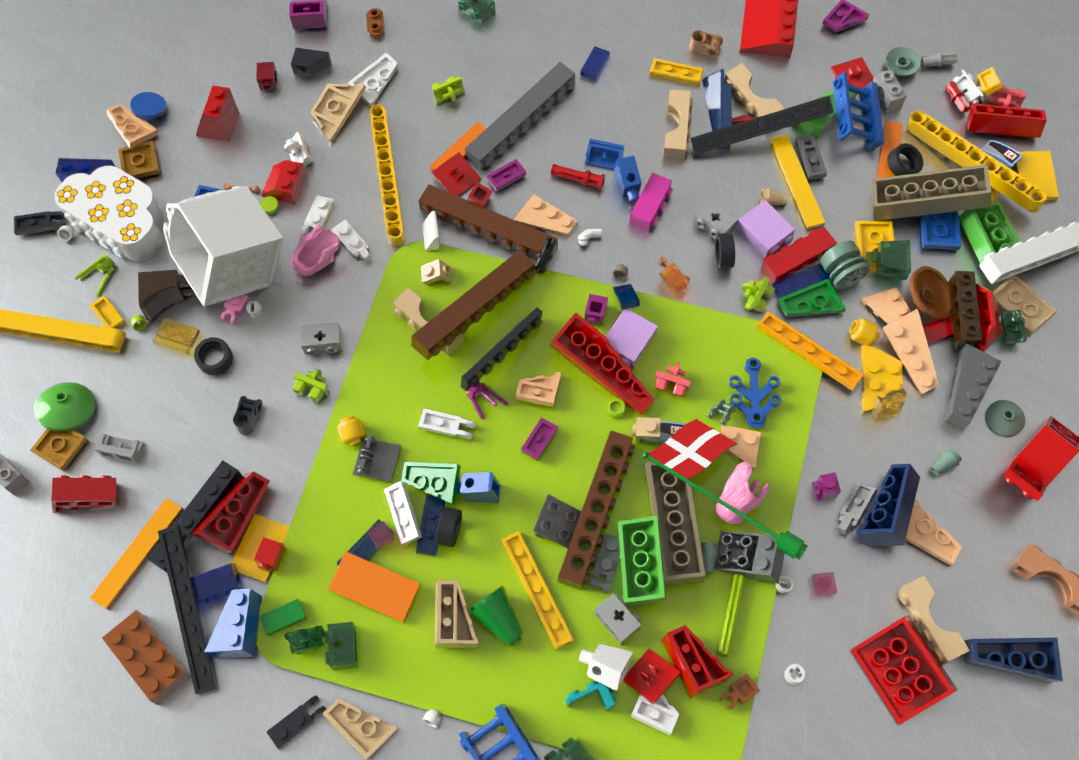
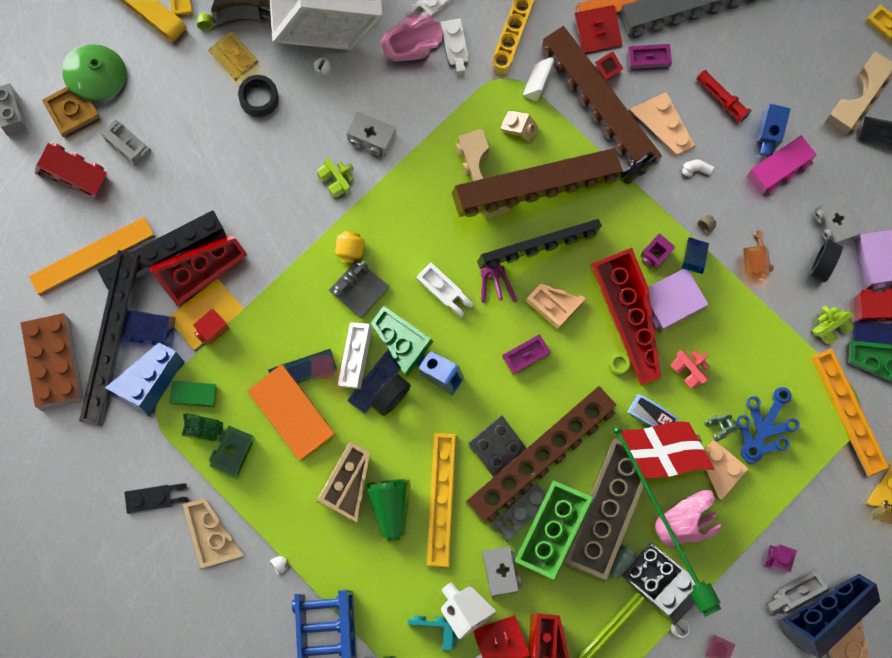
camera: 25 degrees right, 10 degrees up
bright pink plate [221,295,250,325] -> none
black piece [233,396,263,435] -> none
blue hinge [585,139,624,170] -> none
tan bracket [632,417,661,442] -> none

